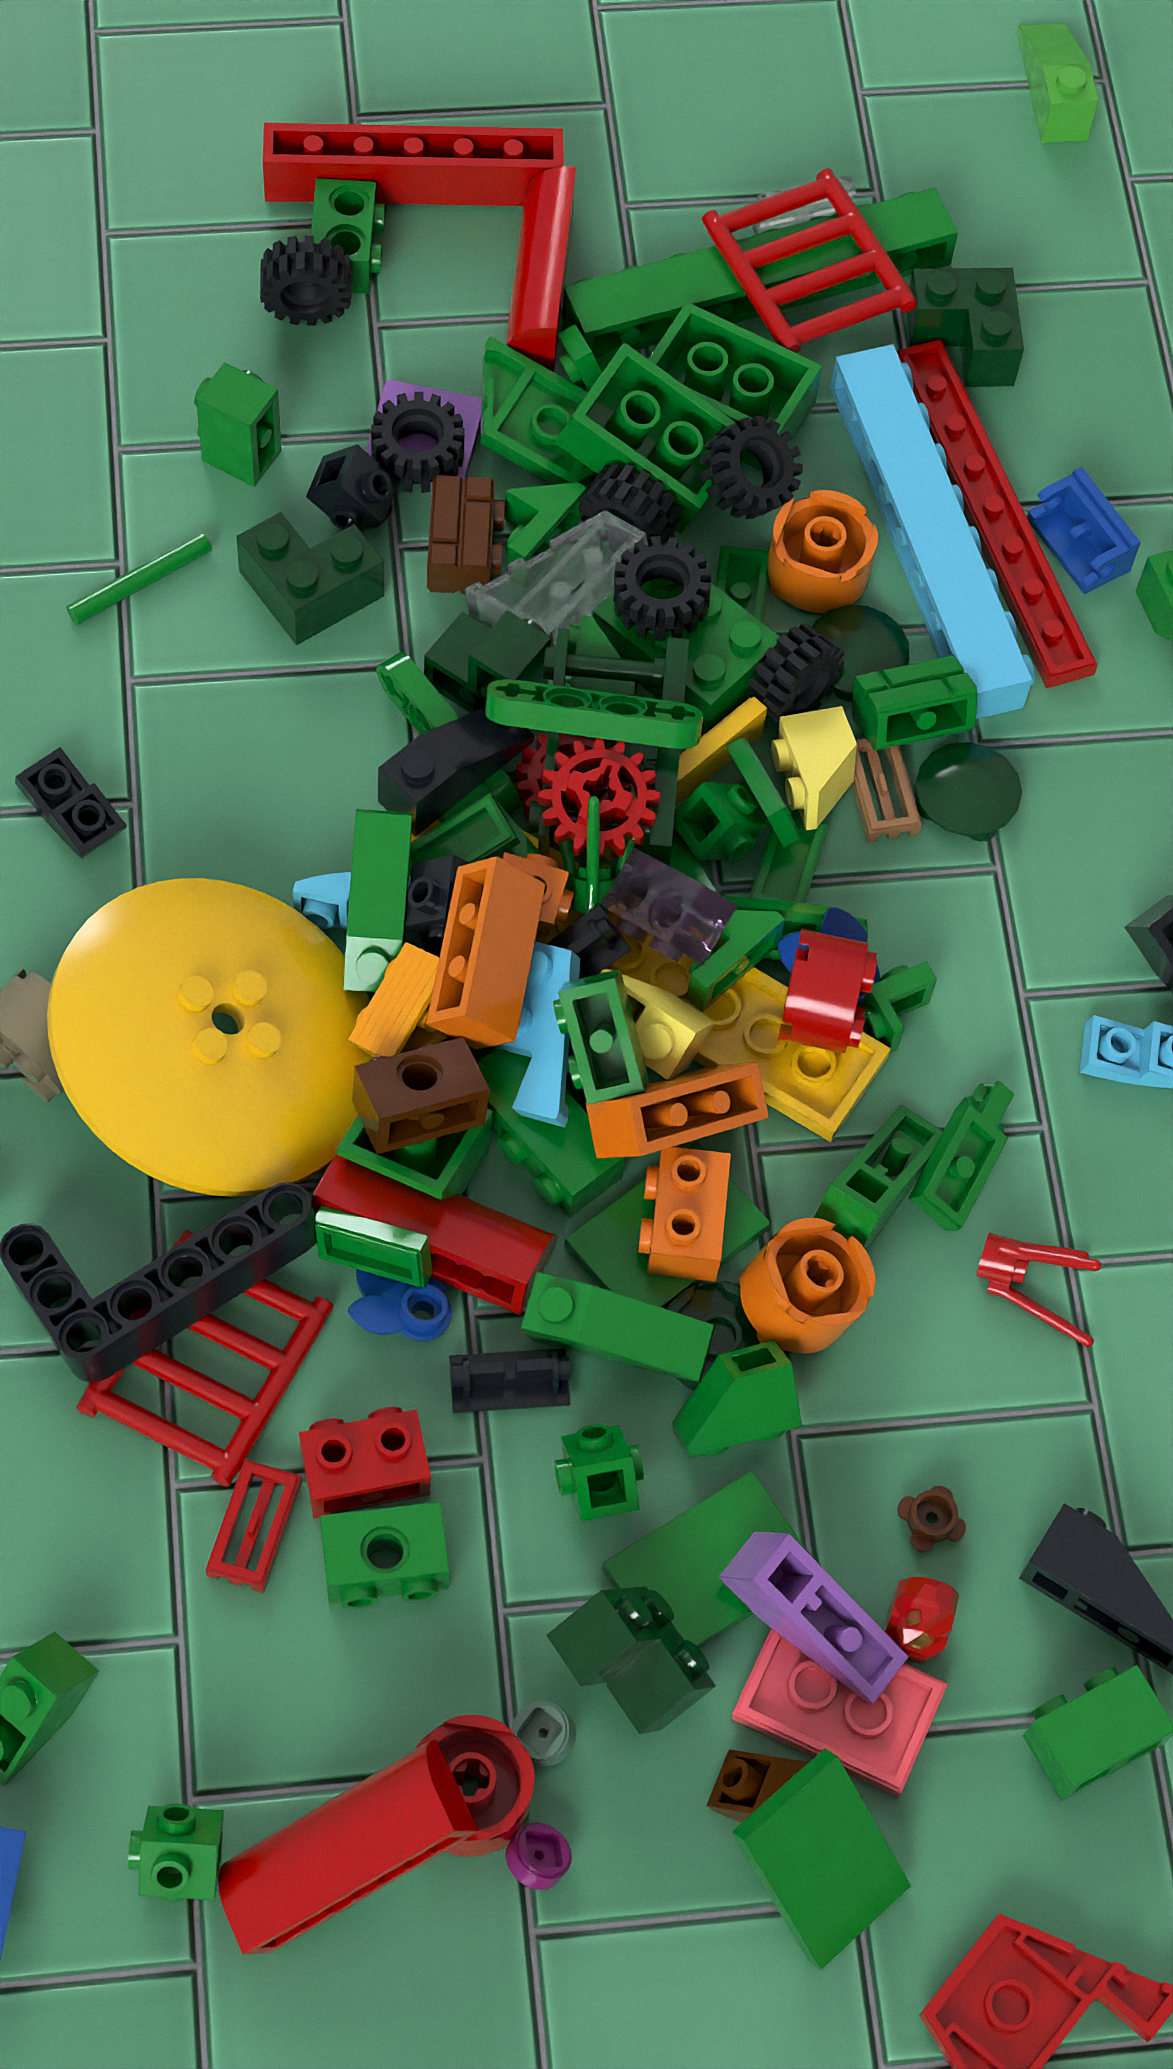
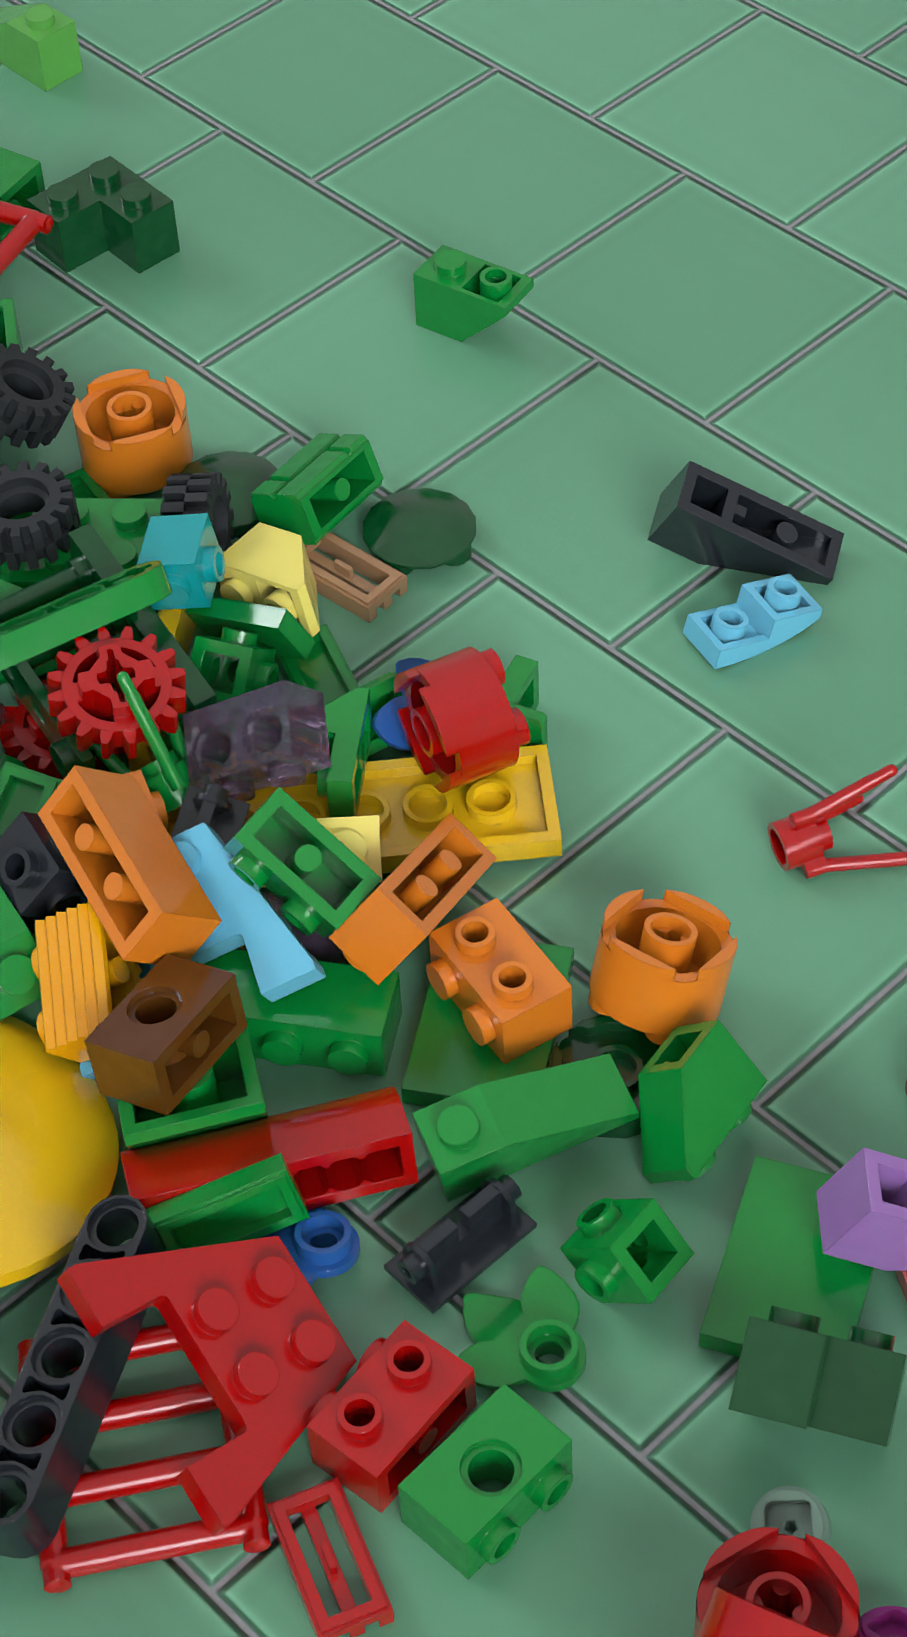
camera: 30 degrees left, 15 degrees down
green slope [814,1105,943,1250] -> none
medium azure brick [830,344,1035,719] -> none
red tile [896,339,1098,689] -> none
green hinge [908,1081,1014,1231] -> none
blue hinge [1027,467,1141,595] -> none
none -> red wing [57,1236,357,1537]
none -> teal brick [137,513,225,610]
none -> green plate [458,1265,586,1392]

